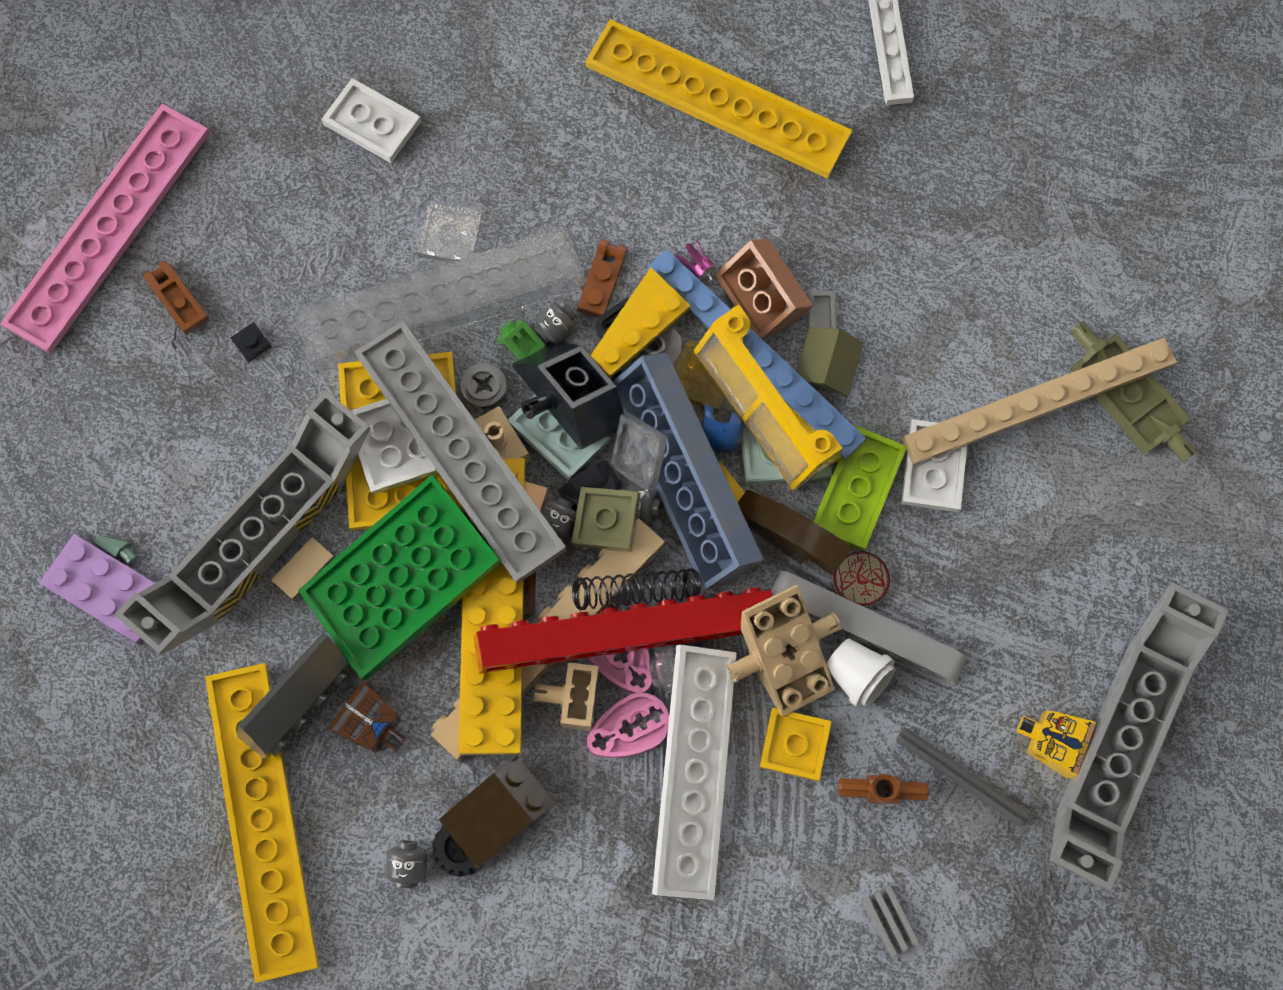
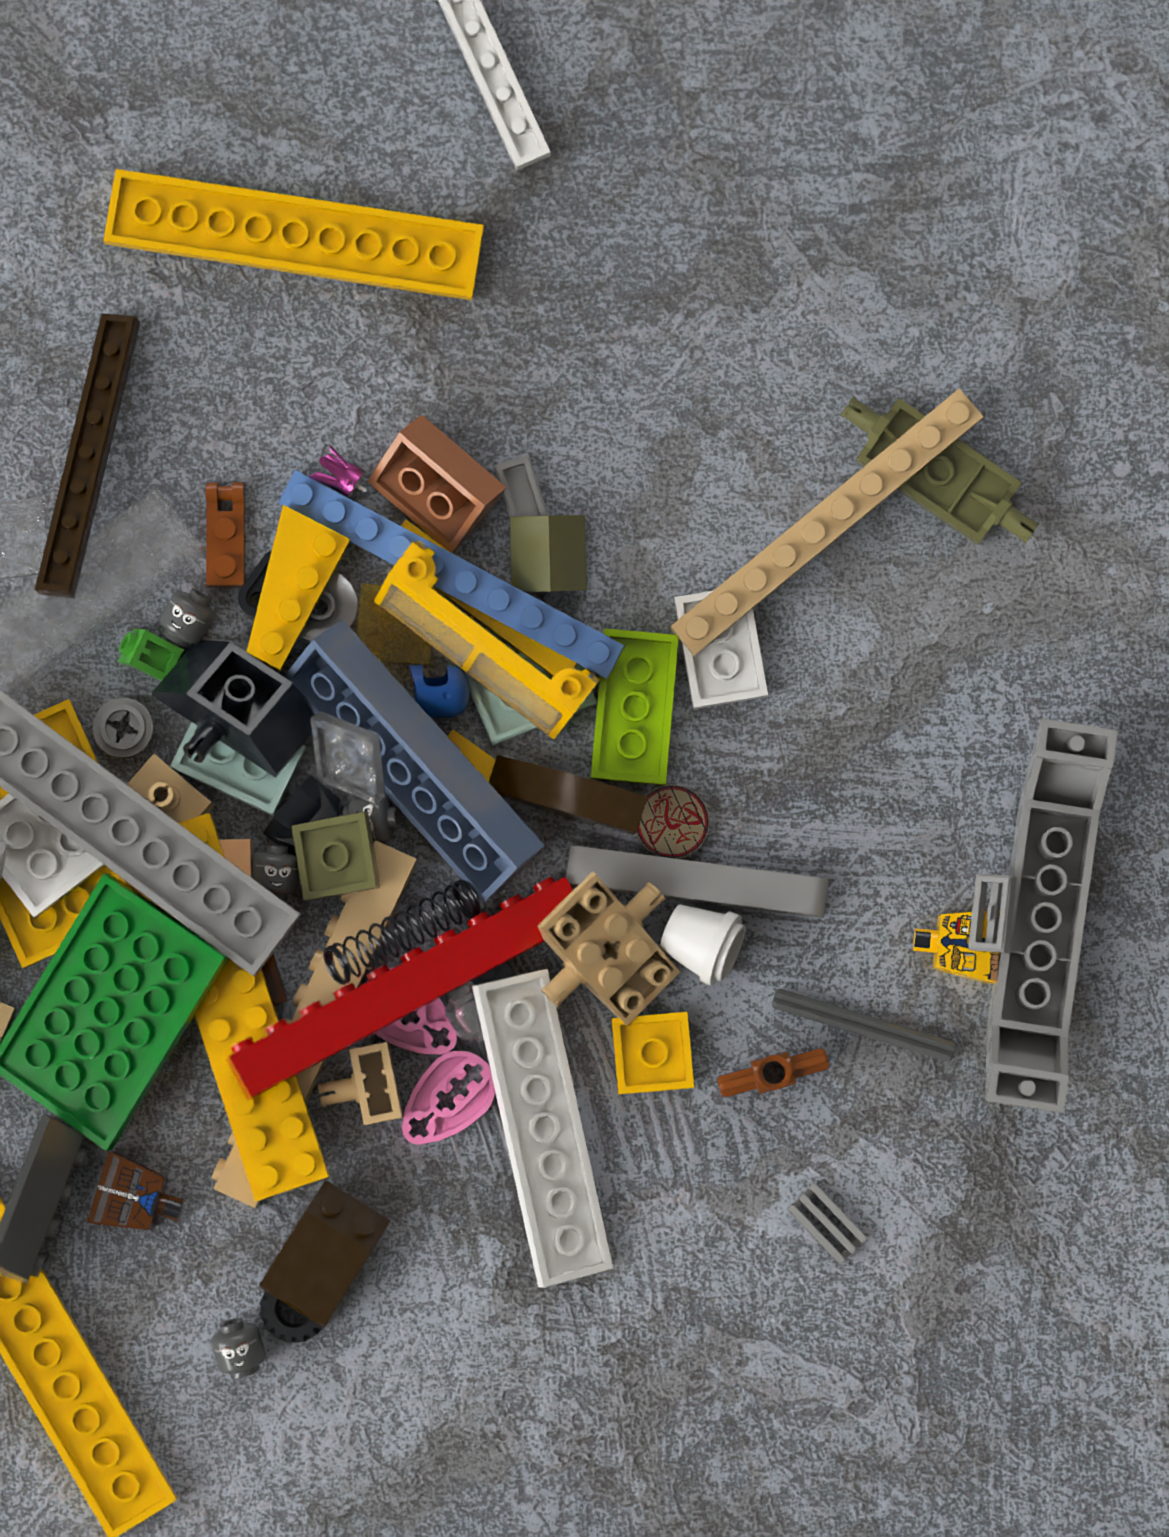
camera: 20 degrees left, 10 degrees up
none -> dark brown tile [35,313,140,599]
none -> light grey tile [968,874,1017,954]

